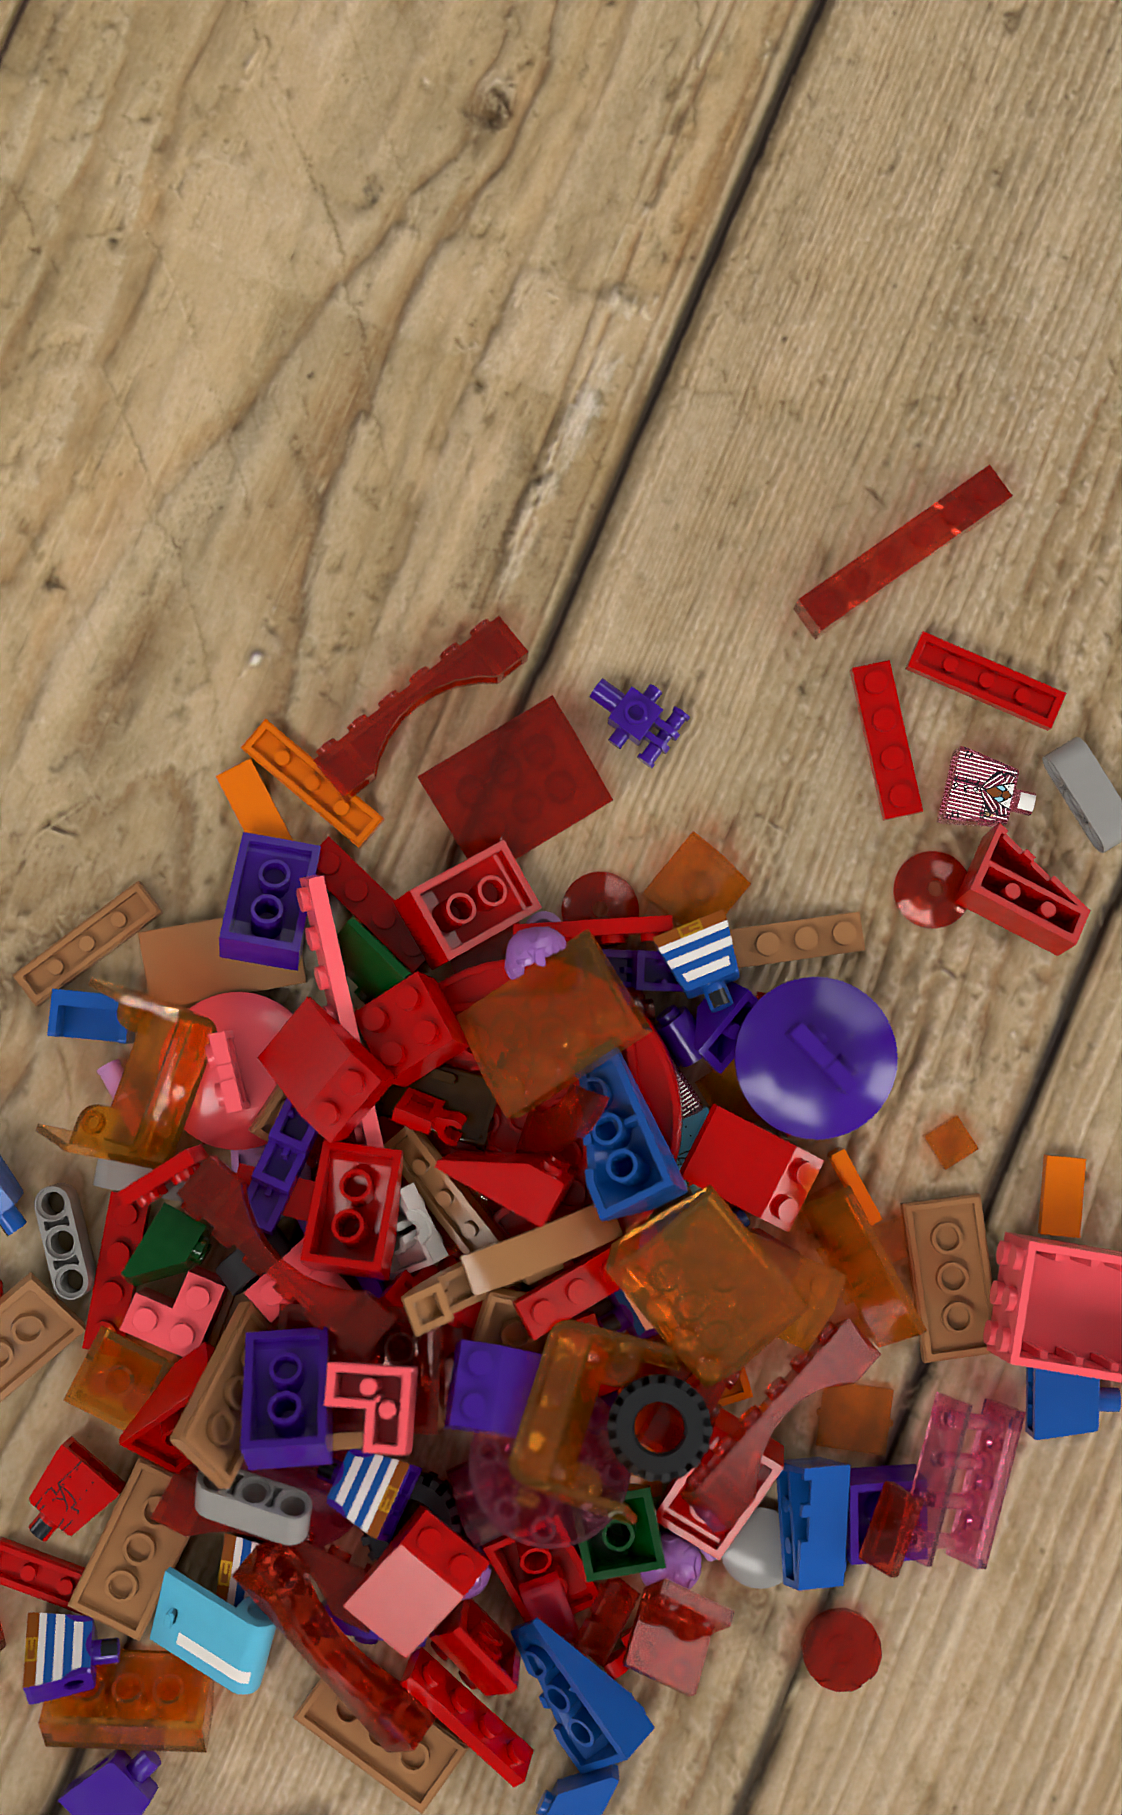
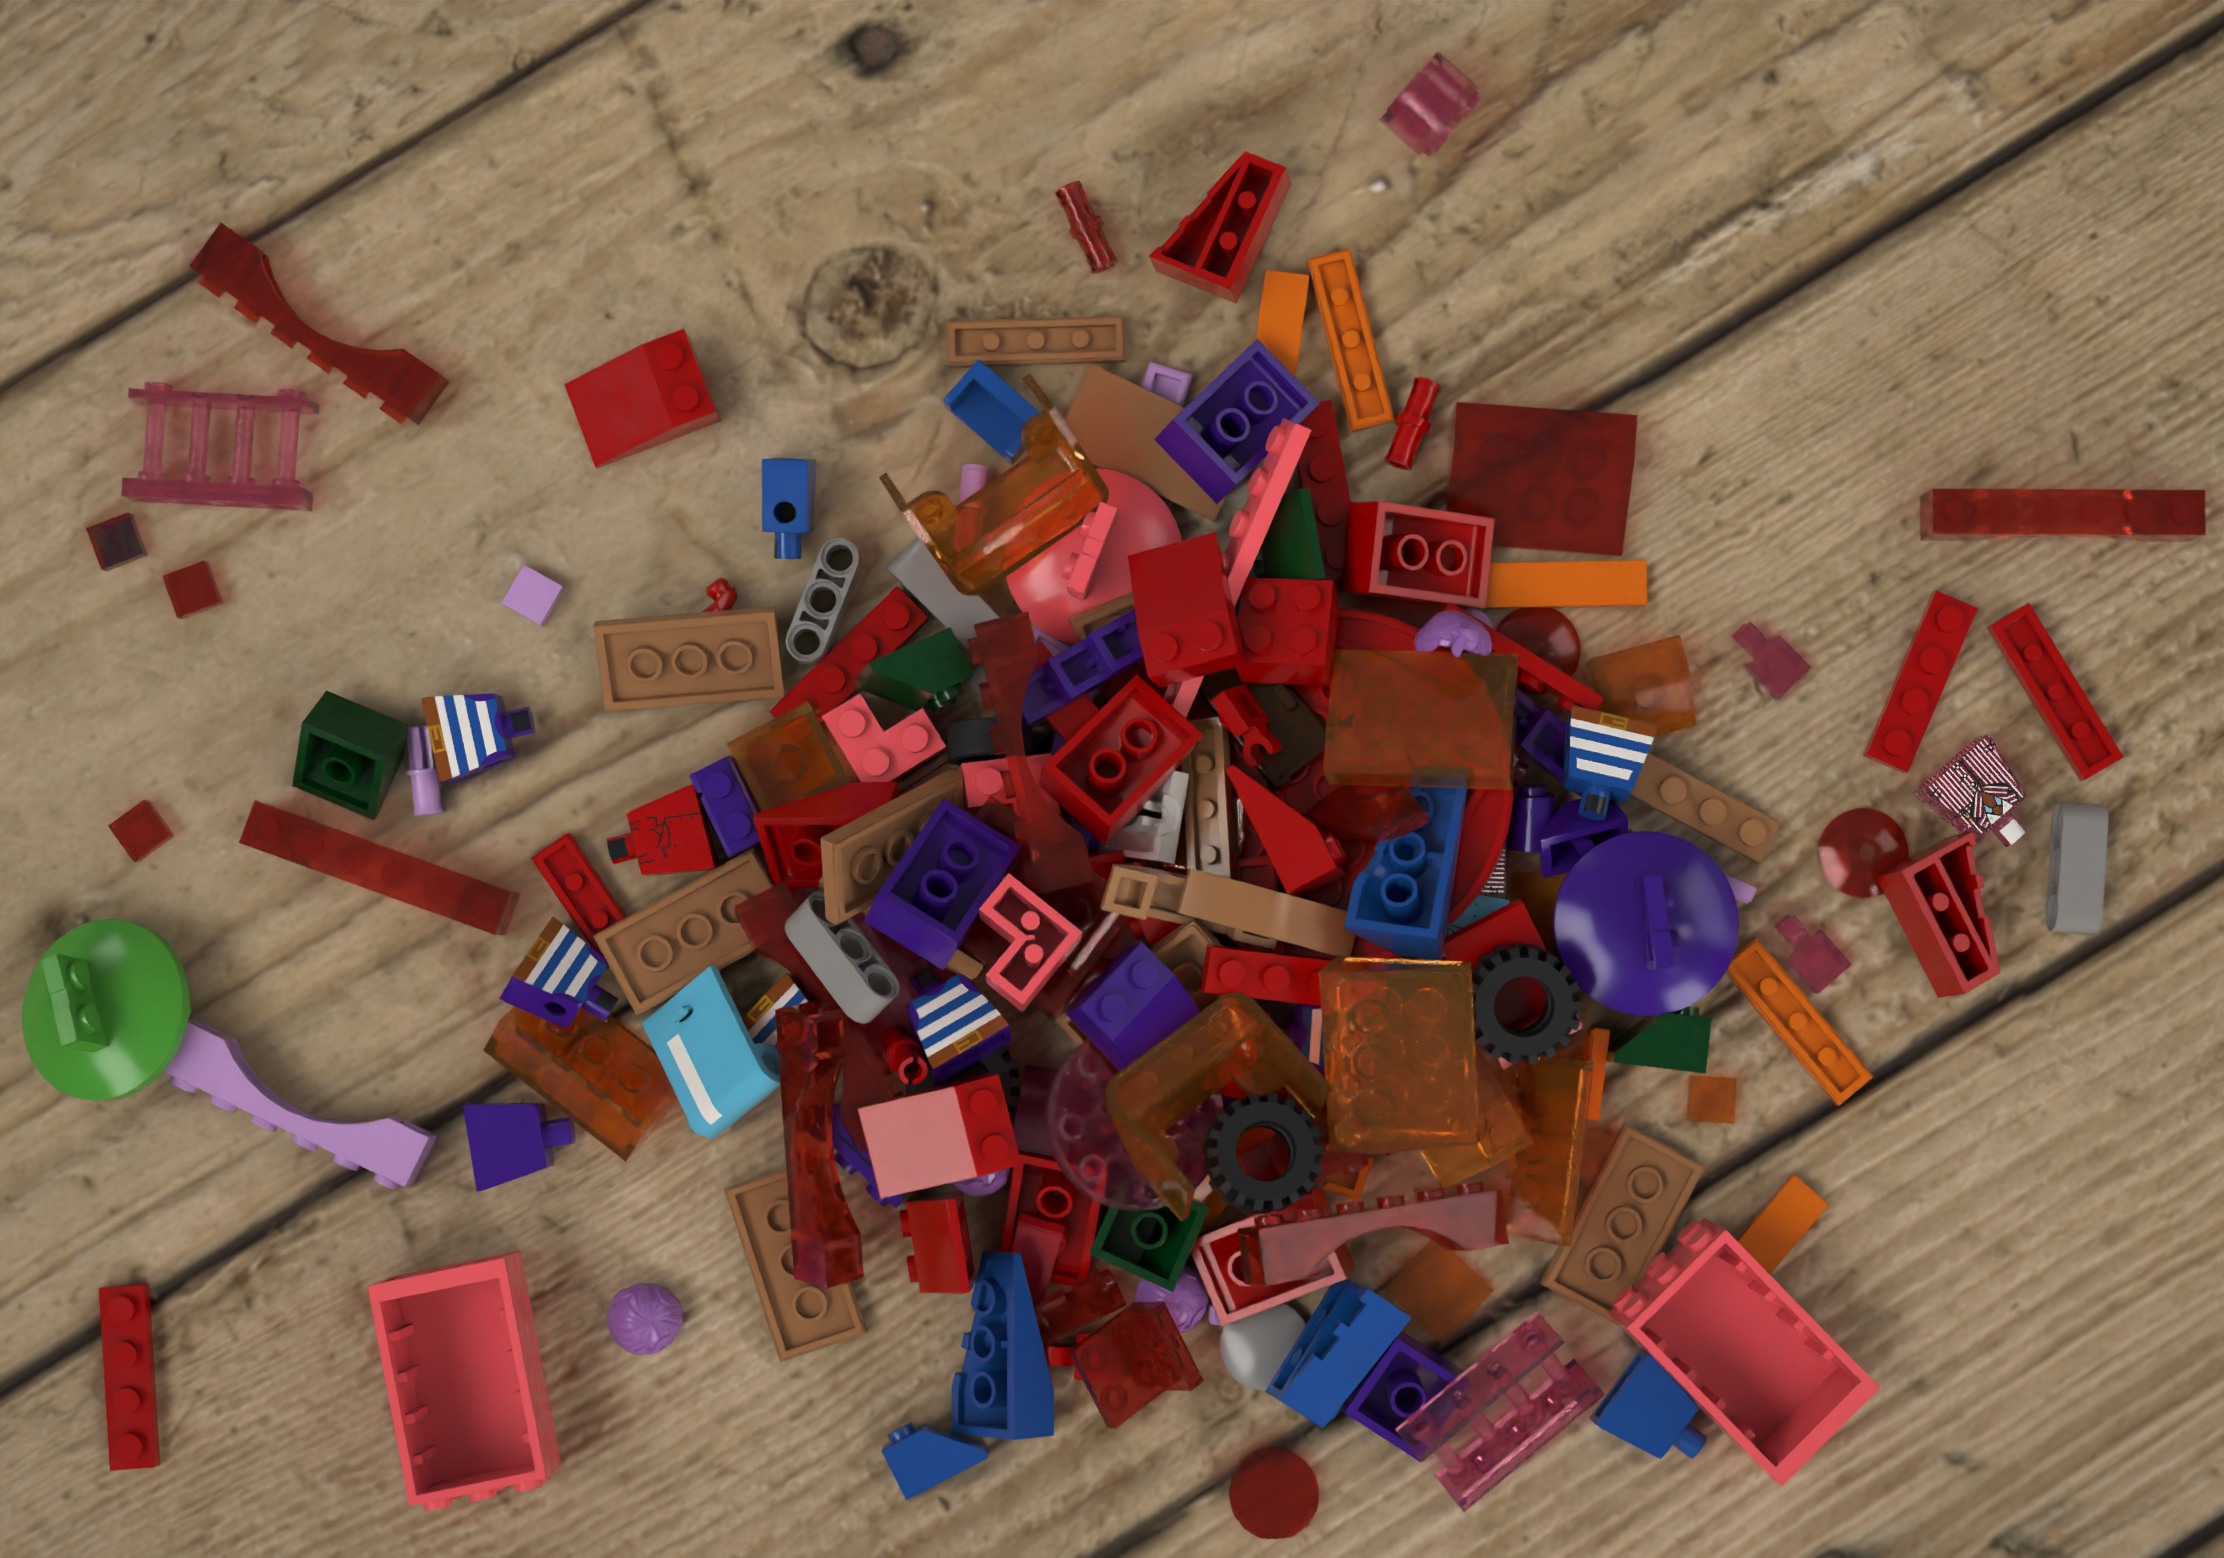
camera: 35 degrees right, 0 degrees up
red plate [116,1144,210,1208] -> none
clear red arch [313,616,529,803] -> none
red plate [400,1647,534,1788] -> none
dark purple piece [589,678,690,768] -> none
clear red tile [858,1481,925,1577] -> none
none -> dark purple brick [689,755,761,859]
none -> red pin [881,1025,928,1085]
none -> clear red pin [1055,181,1118,274]
none -> lavender tile [1142,362,1192,407]
none -> red wedge [1149,151,1291,304]
none -> clear pink brick [1379,51,1482,157]
none -> red pin [1384,377,1442,471]
none -> black tyre [1459,942,1582,1064]
none -> orange tile [1466,560,1648,609]
none -> dark green slope [1607,1006,1712,1074]
none -> lavender tile [1723,872,1757,904]
none -> orange tile [1725,937,1873,1106]
none -> clear pink plate [1731,622,1811,699]
none -> clear pink plate [1774,915,1852,994]

